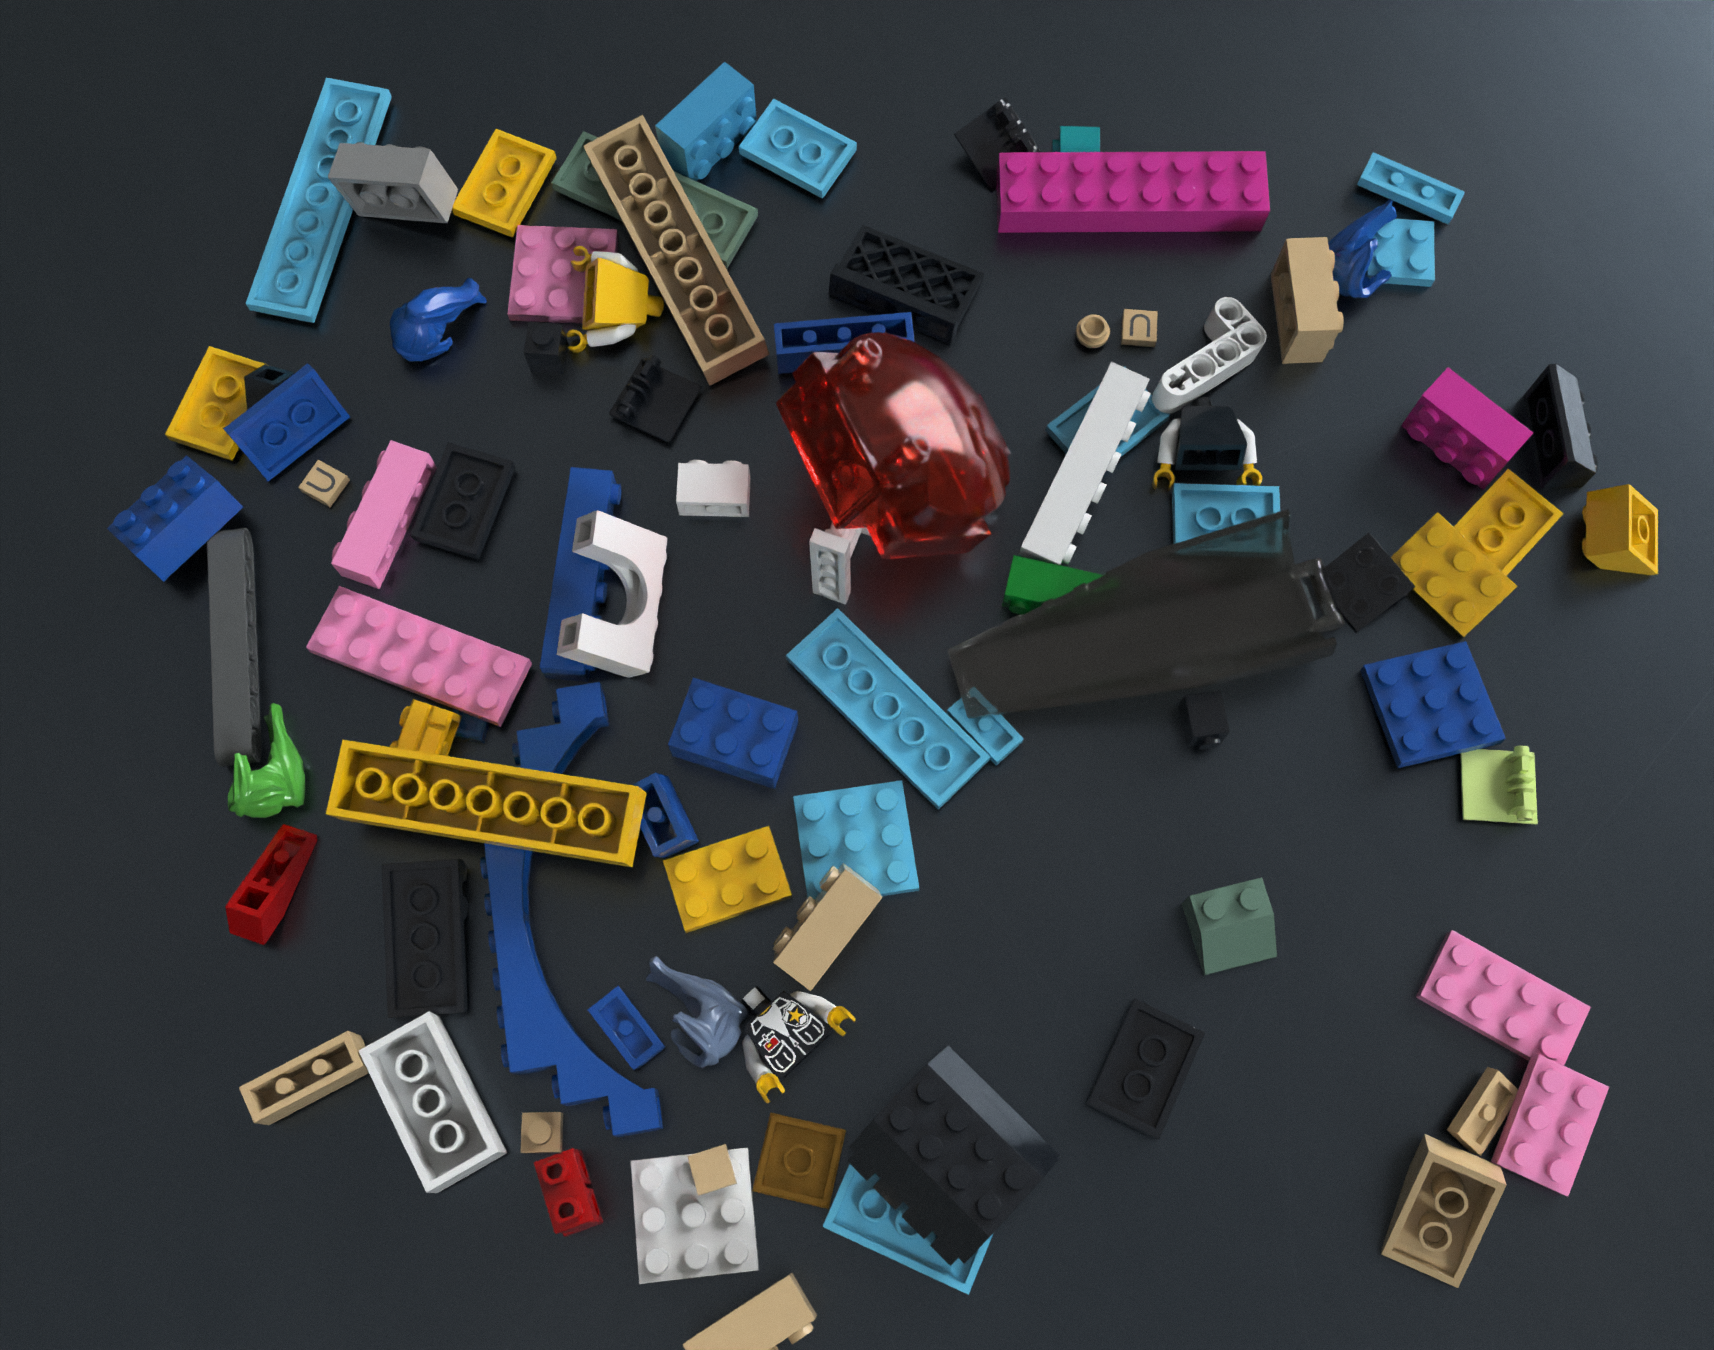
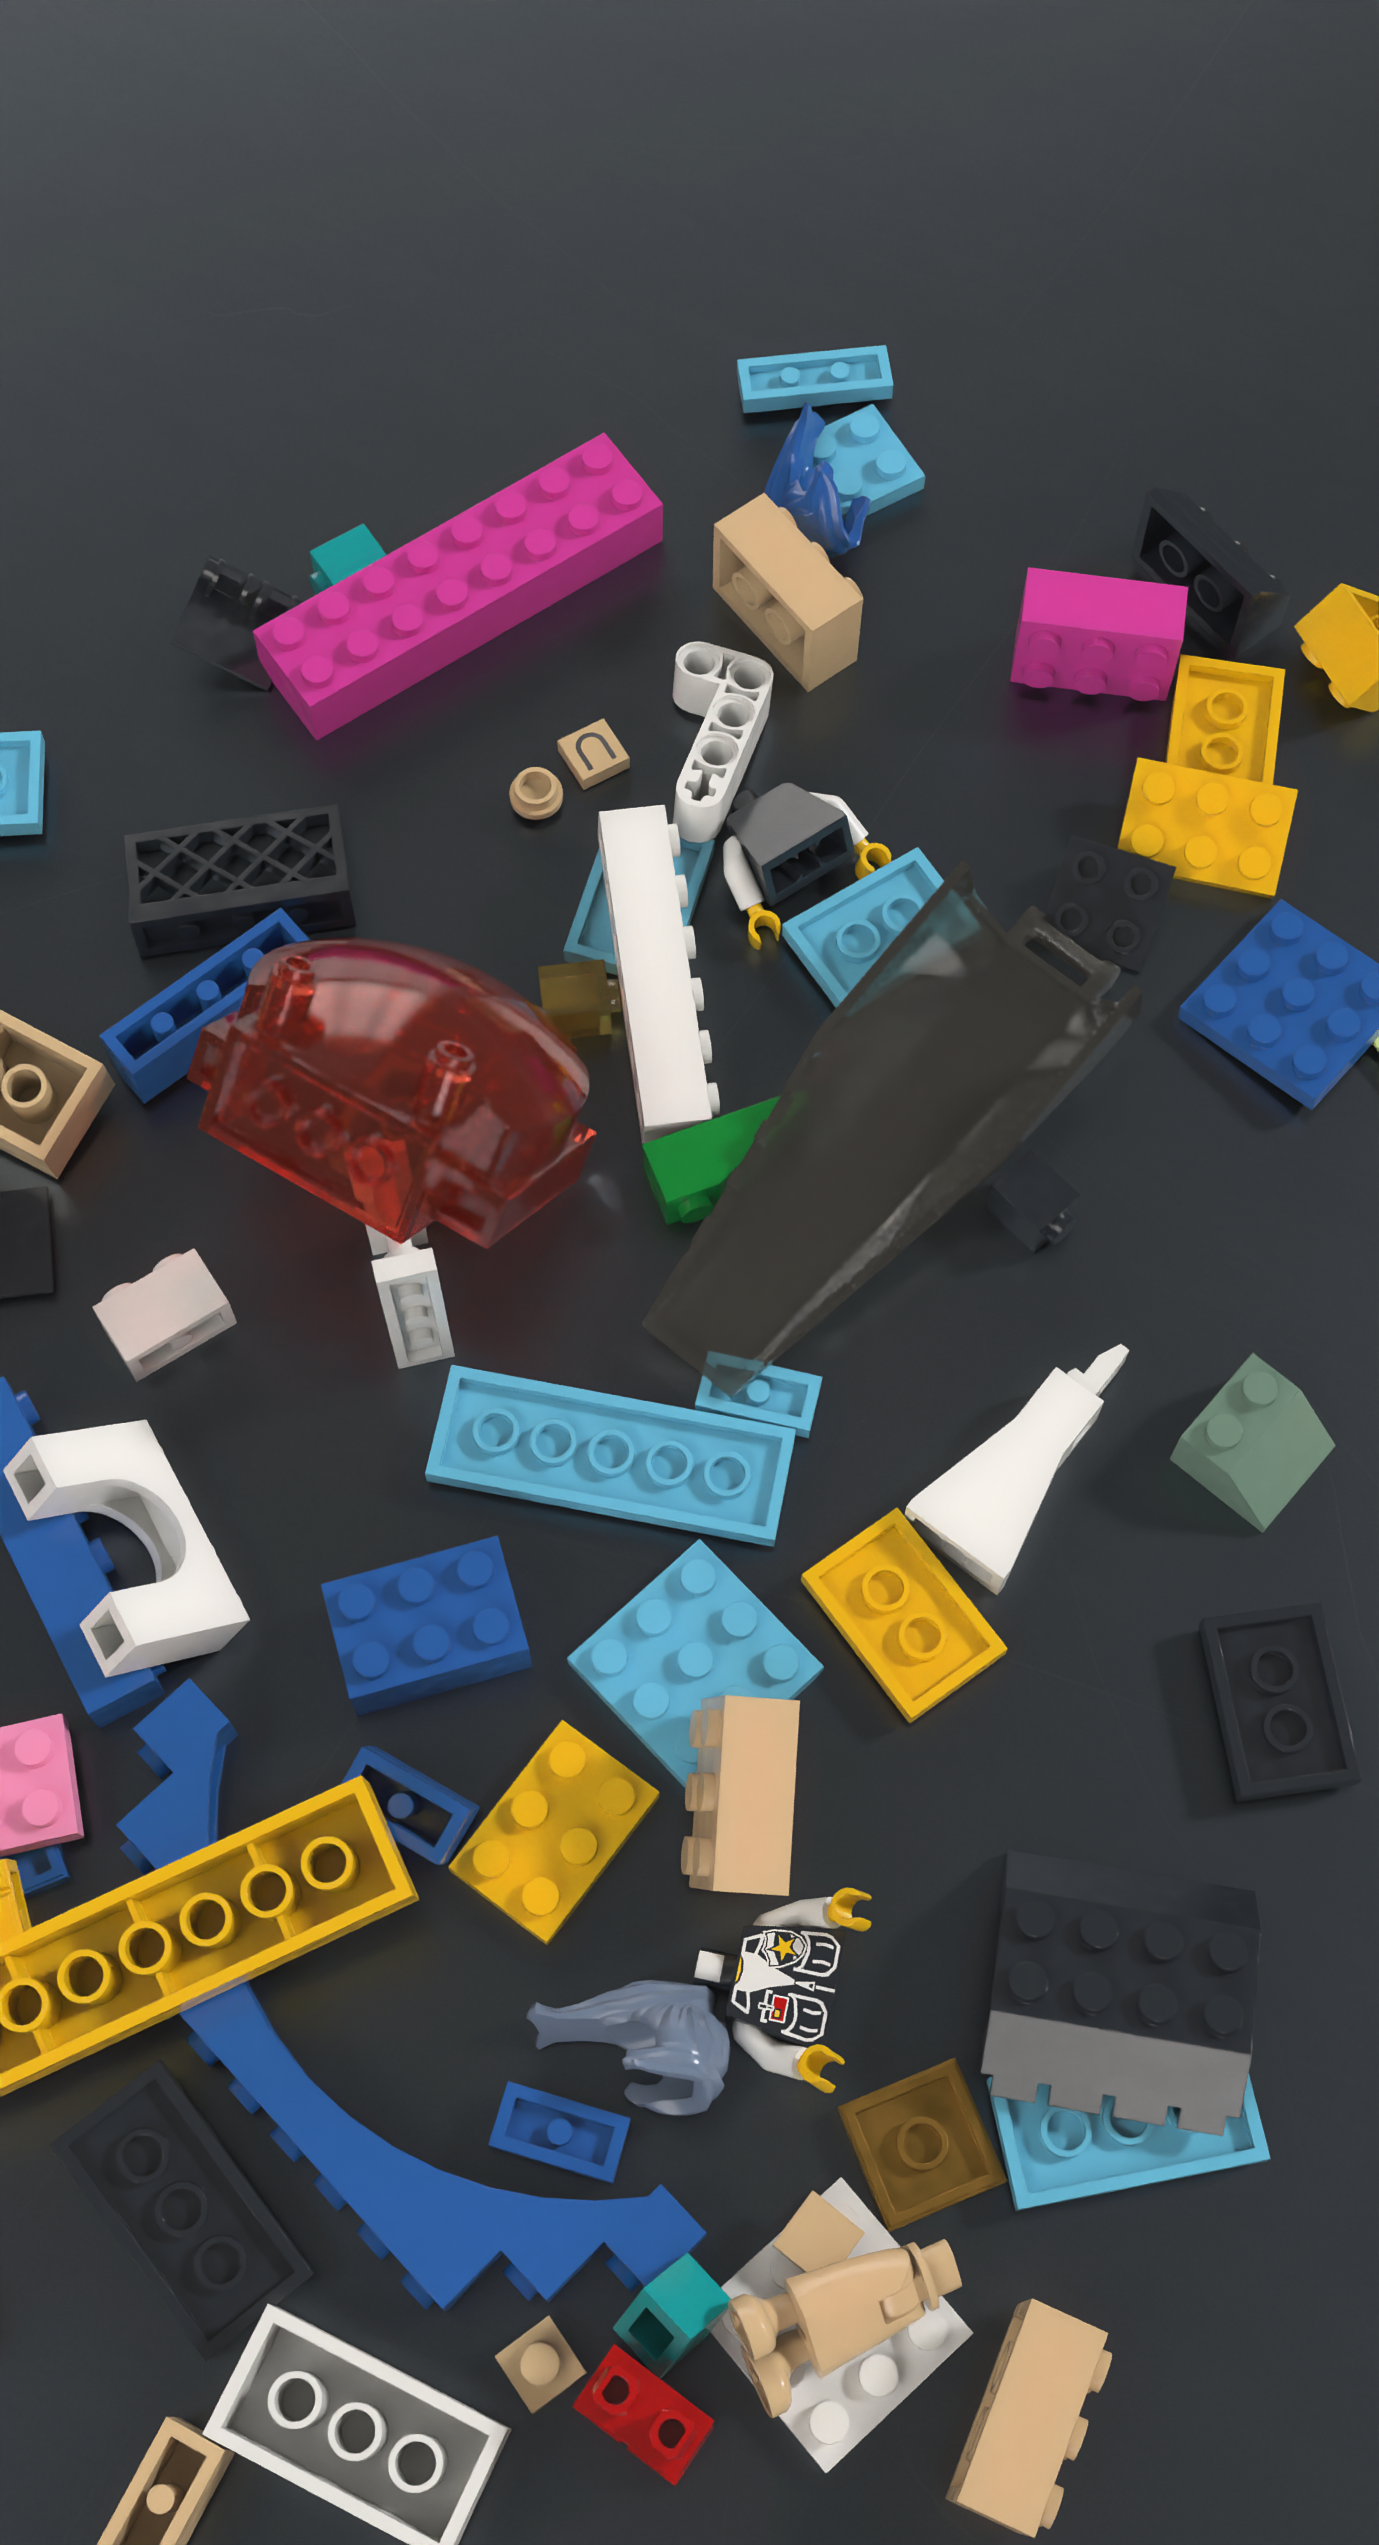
camera: 35 degrees left, 5 degrees down
none -> clear yellow brick [538,959,621,1041]
none -> teal brick [613,2252,731,2379]
none -> tan piece [728,2239,962,2418]
none -> yellow plate [801,1507,1008,1724]
none -> white piece [904,1344,1129,1595]

